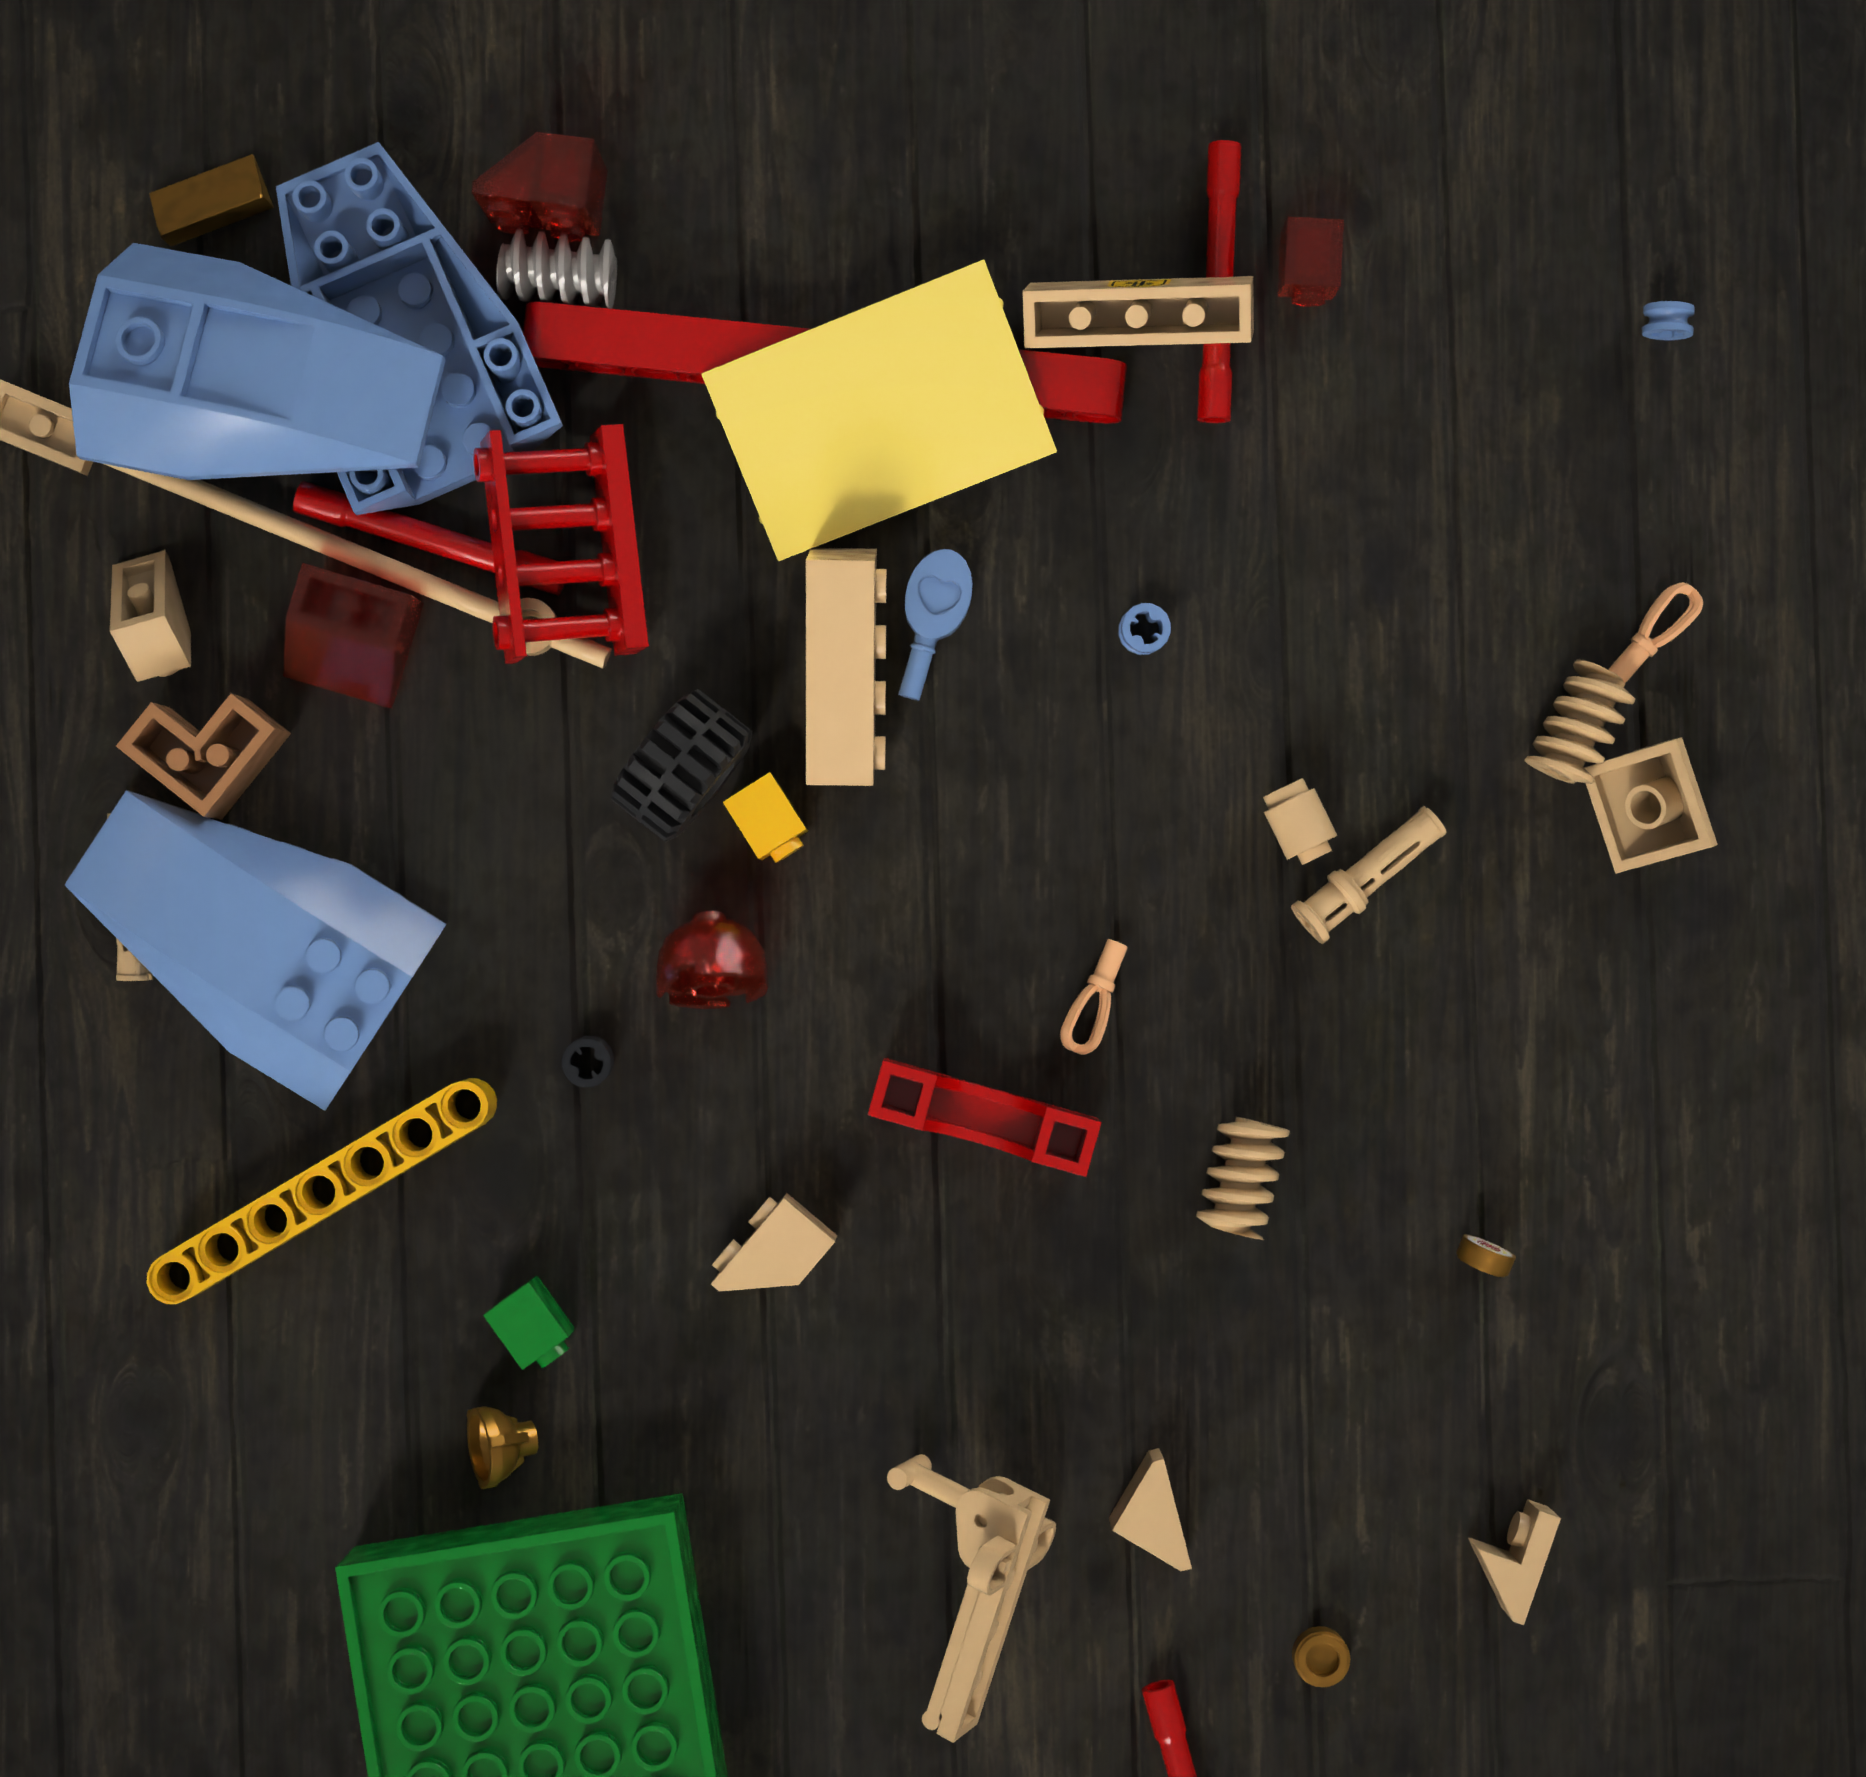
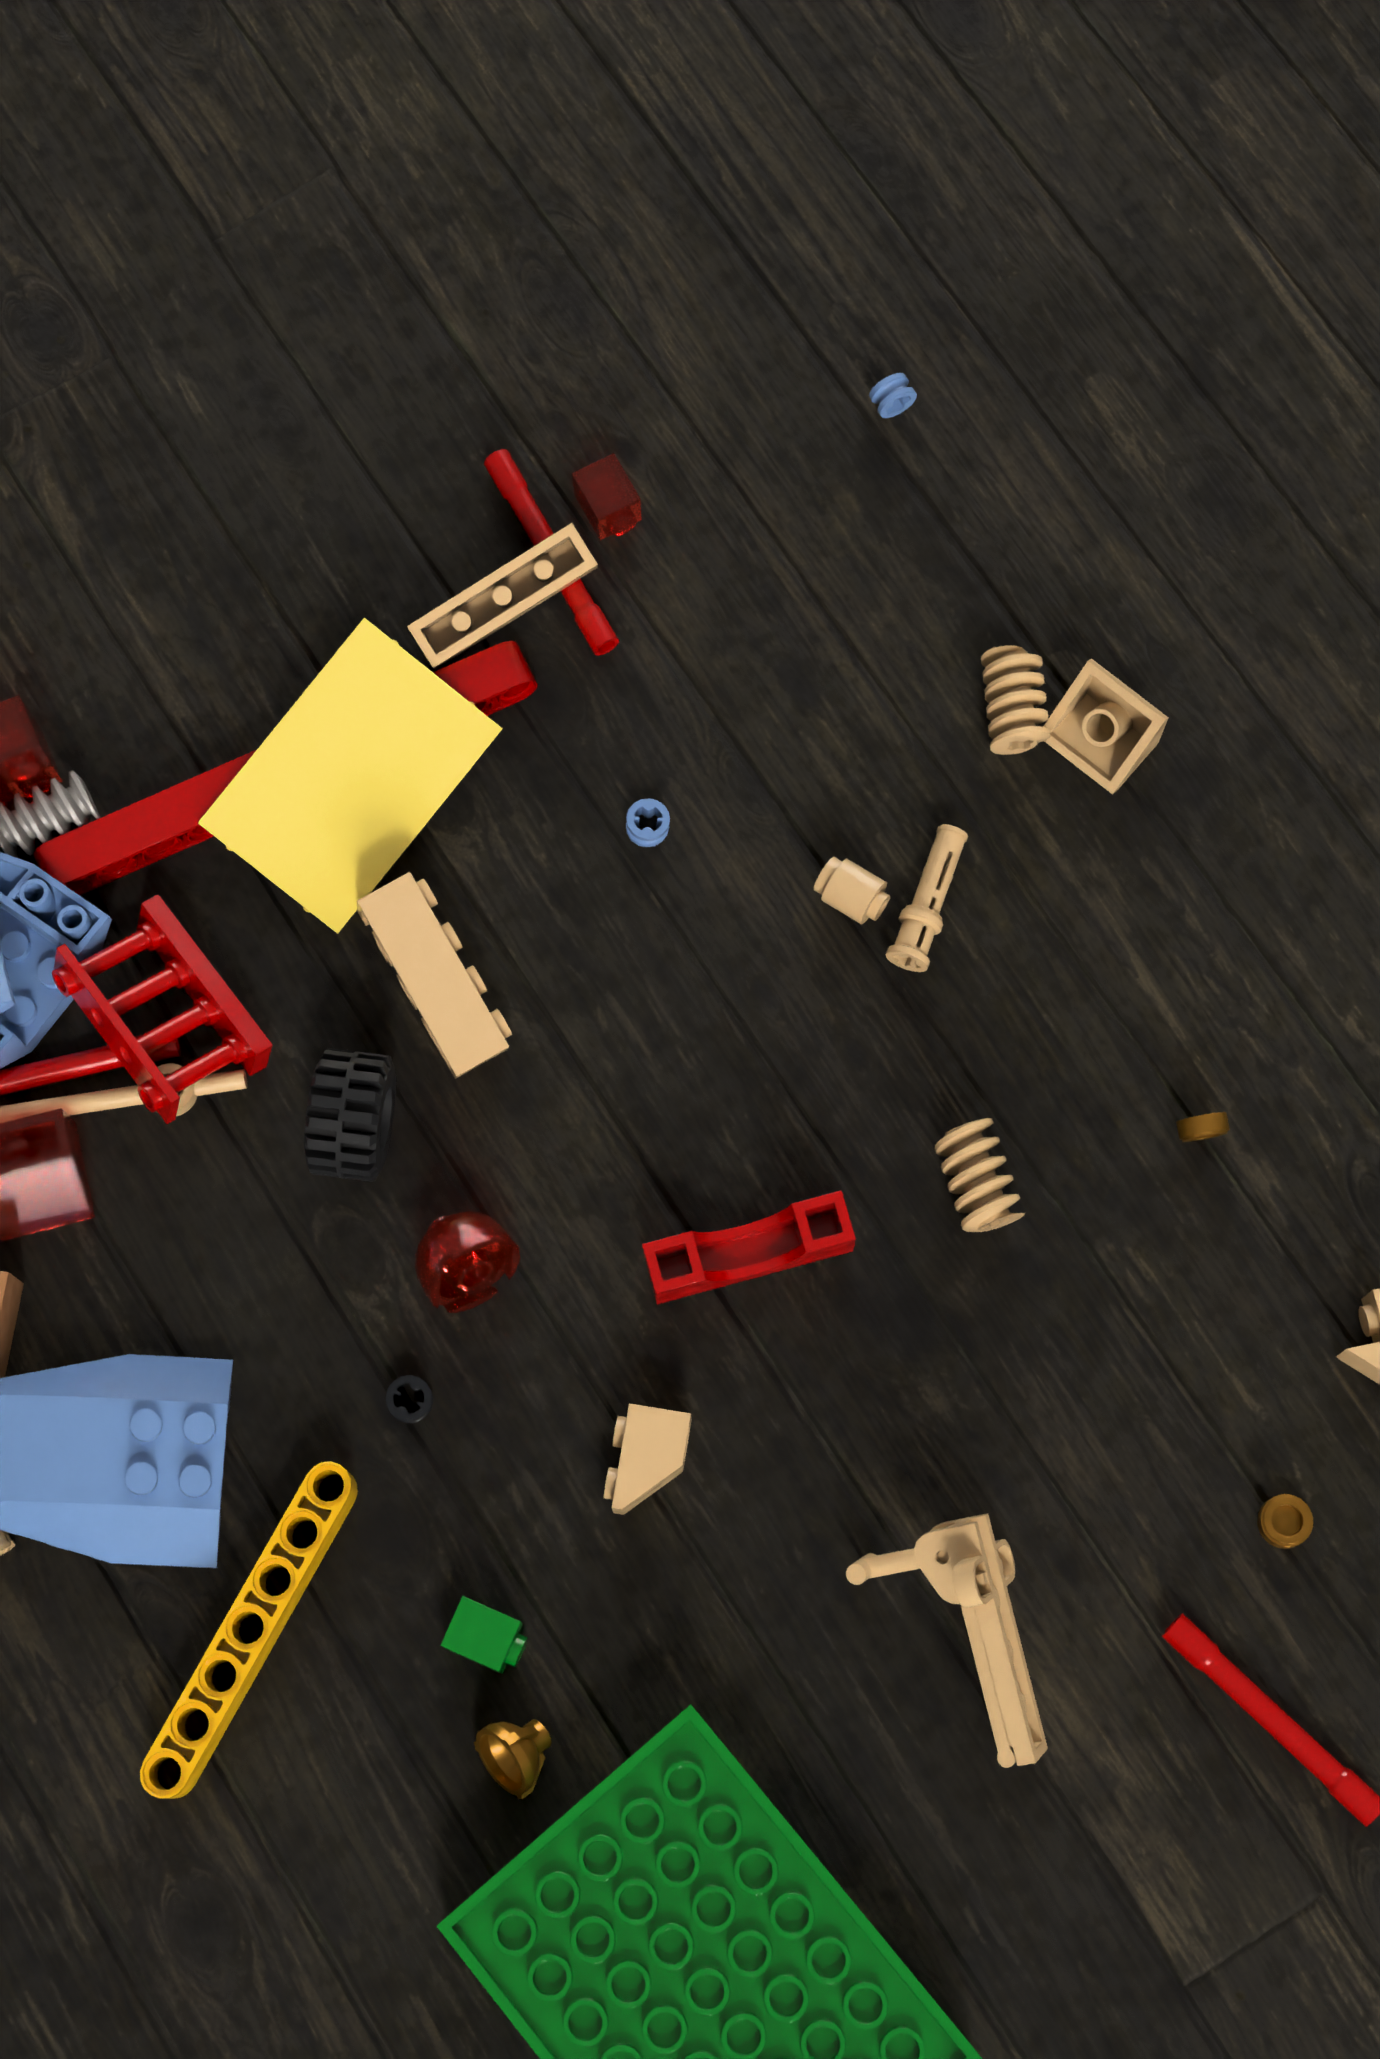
camera: 30 degrees left, 15 degrees down
yellow brick [723,772,808,863] -> none
medium blue piece [898,549,973,701] -> none
light nougat piece [1060,939,1128,1055] -> none
tan slope [1109,1448,1192,1571] -> none
light nougat piece [1608,582,1703,683] -> none

